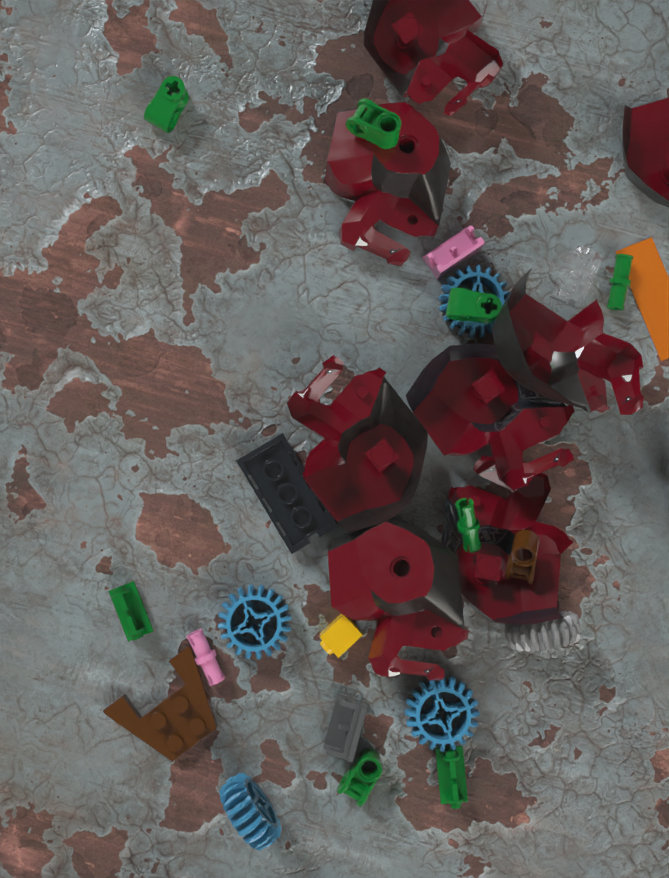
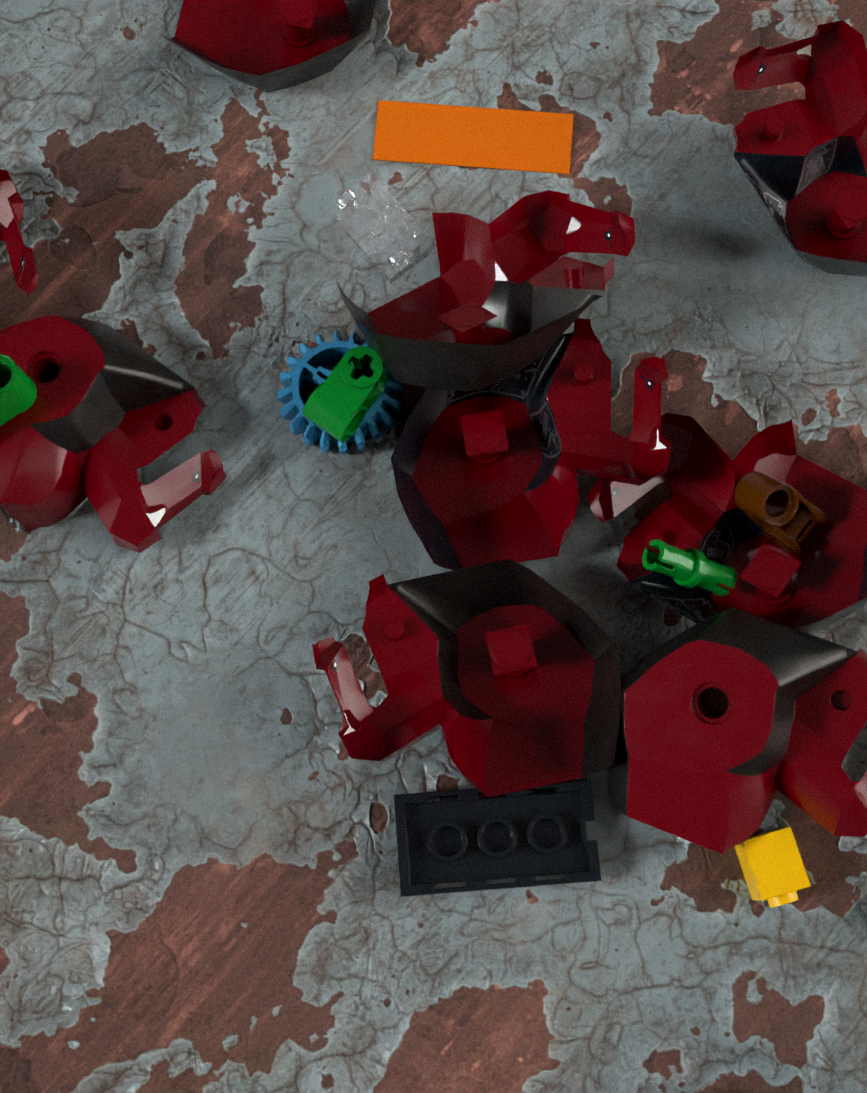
camera: 60 degrees left, 10 degrees down
dark azure gear [218,584,292,659] -> none
bright pink hinge [422,225,485,279] -> none
green pin [606,254,633,311] -> none

